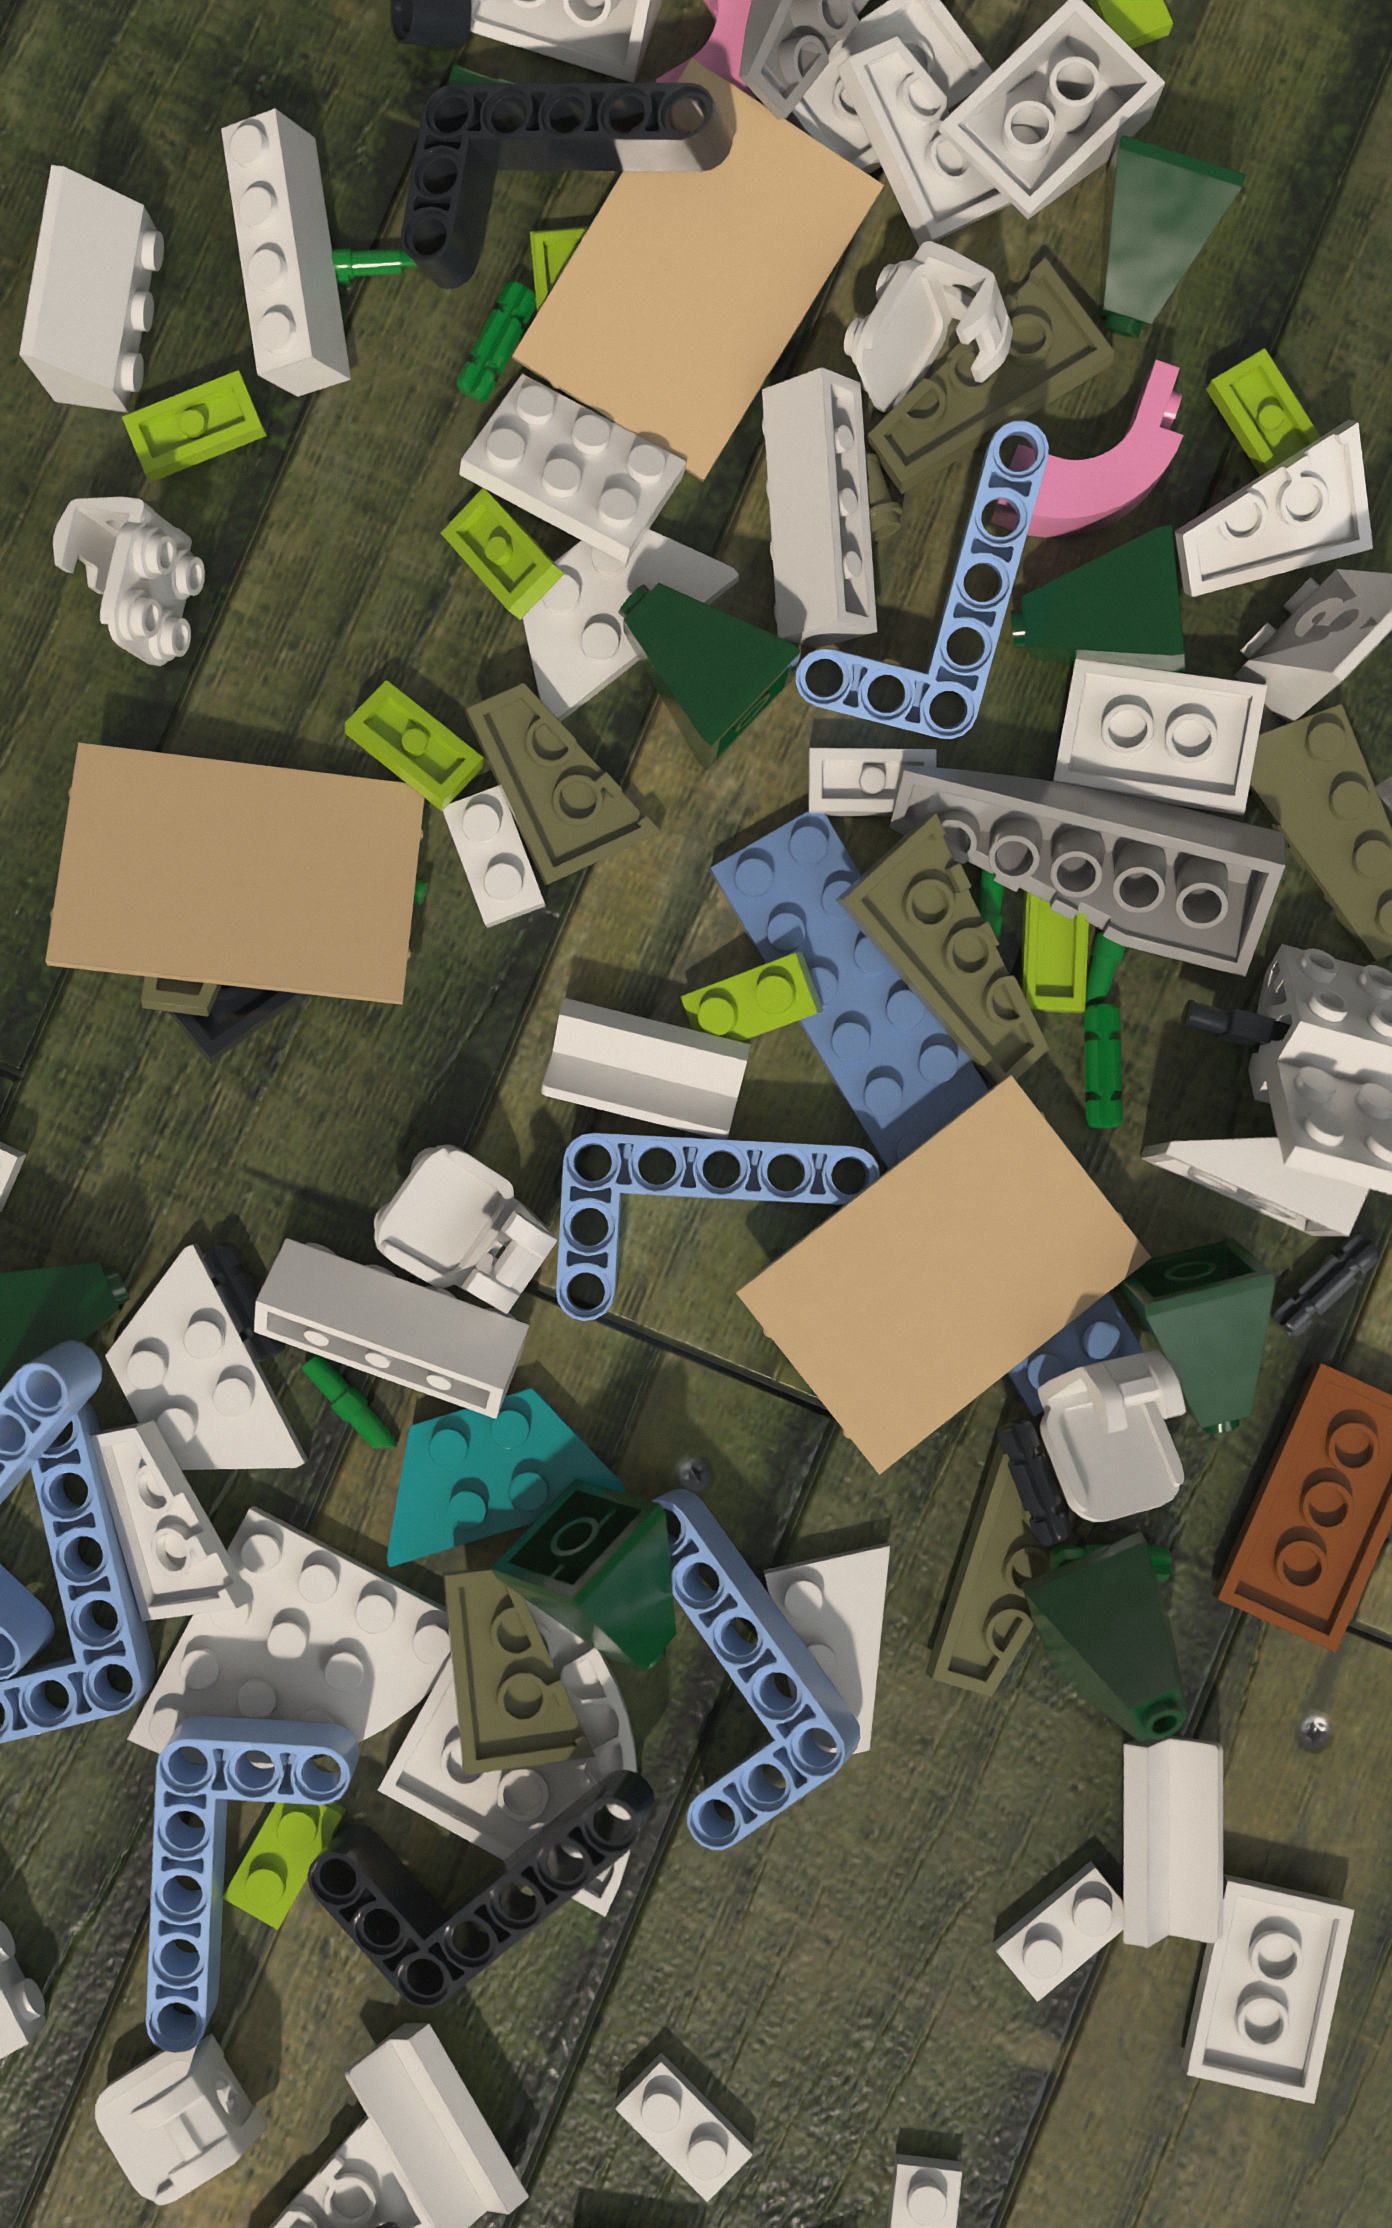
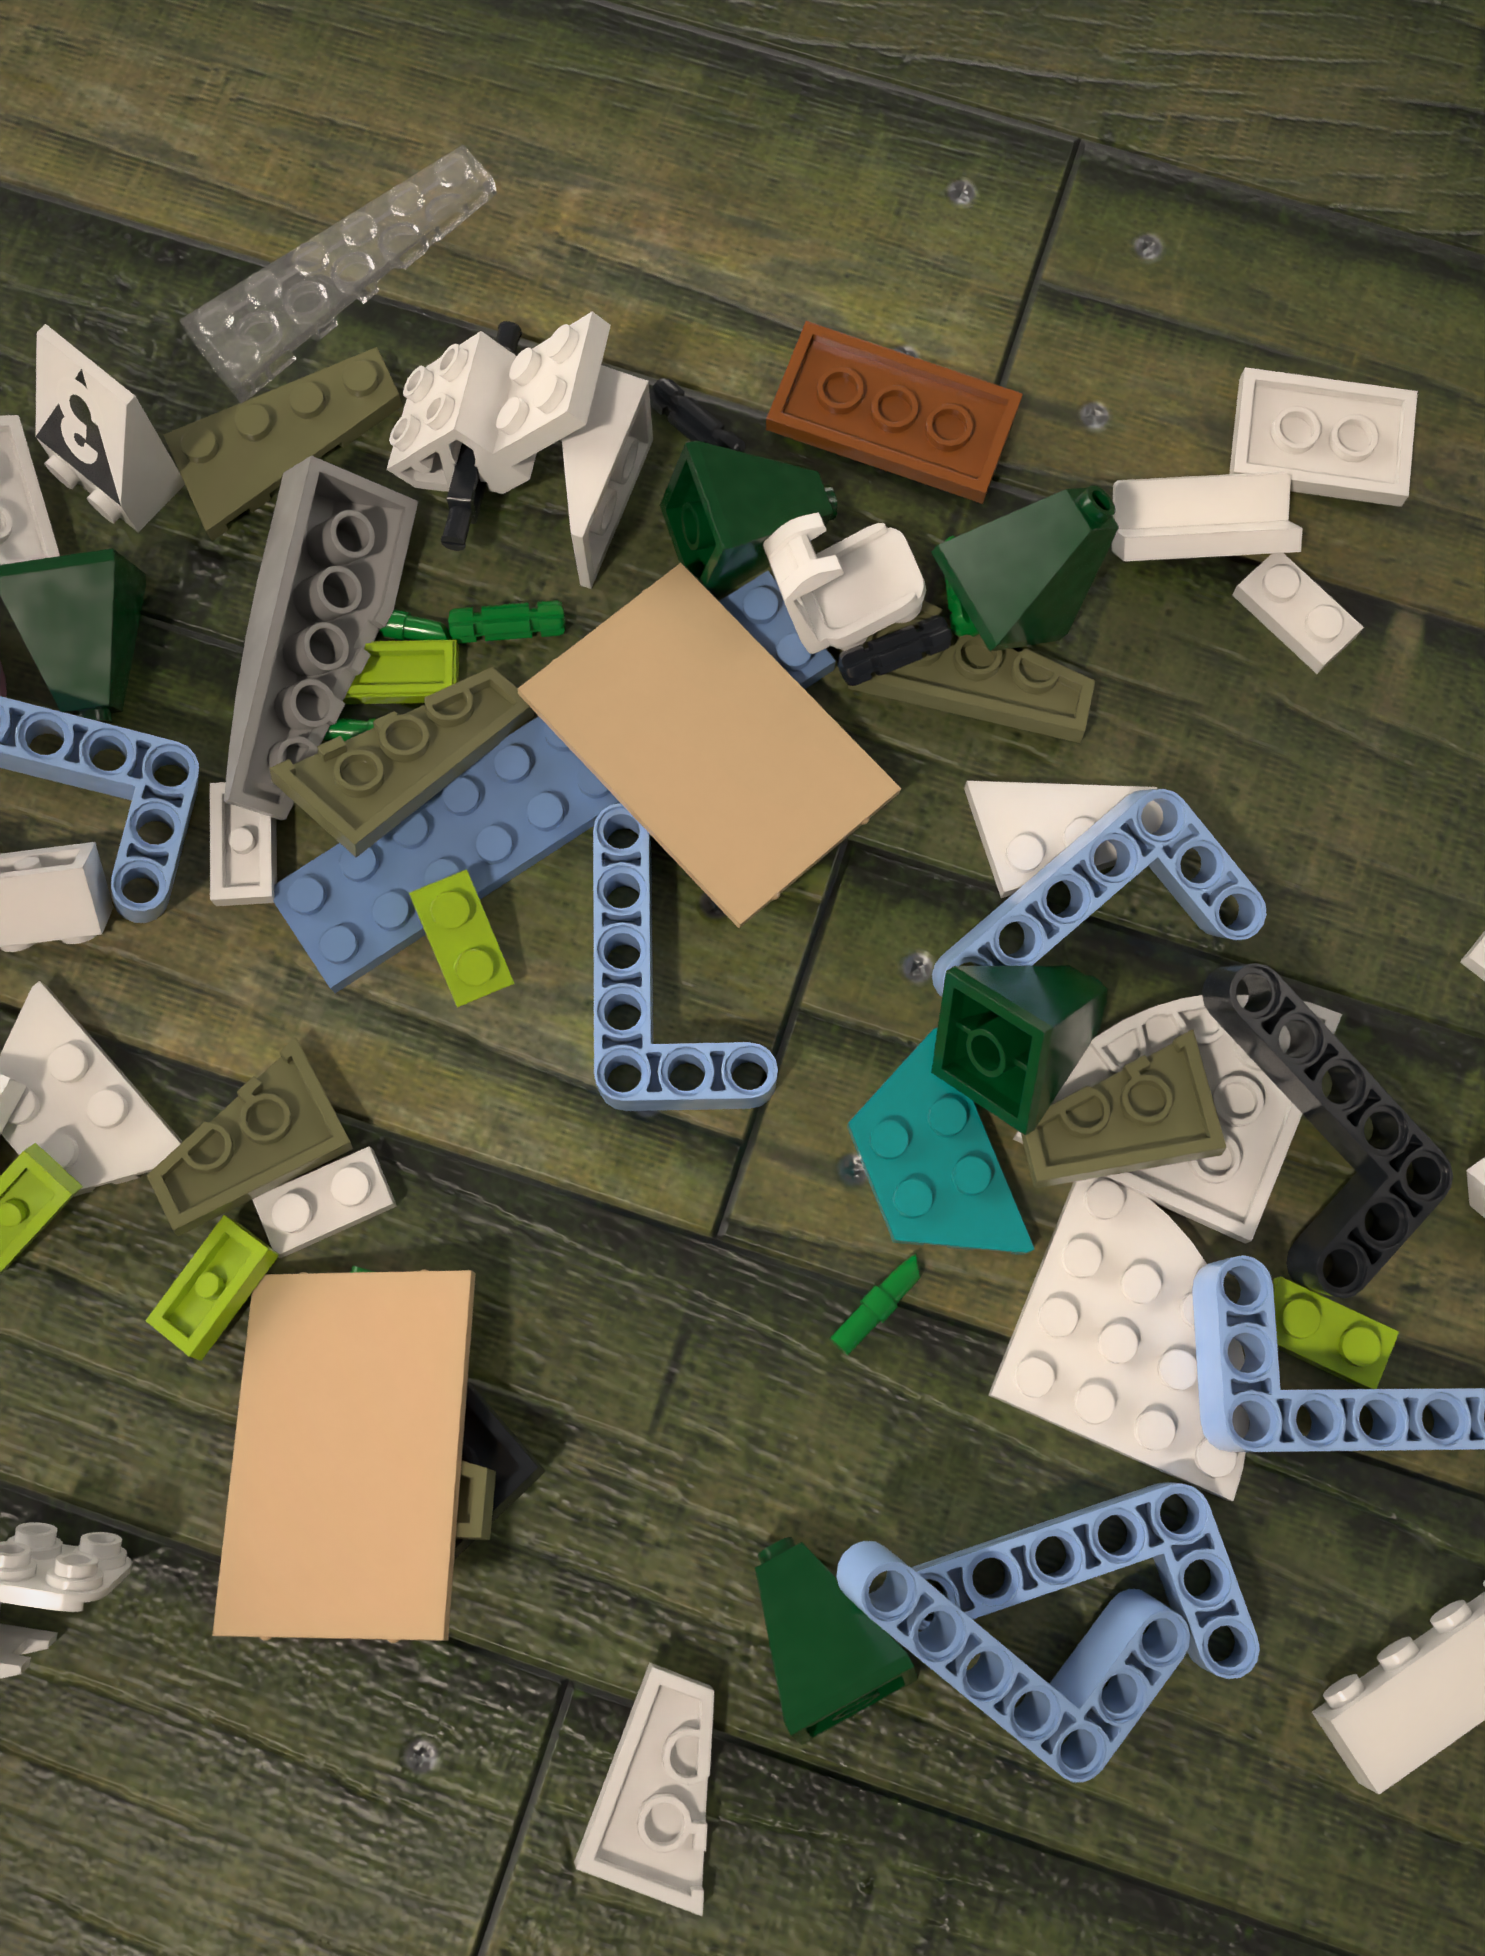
camera: 90 degrees left, 10 degrees down
white wing [91,1420,254,1621] -> none
white wing [105,1244,308,1470] -> none
black axle [201,1242,285,1363] -> none
white brick [254,1238,529,1419] -> none
white piece [374,1144,558,1314] -> none
white panel [541,998,751,1140] -> none
dark green slope [618,583,801,770] -> none
white plate [1053,659,1267,815] -> none

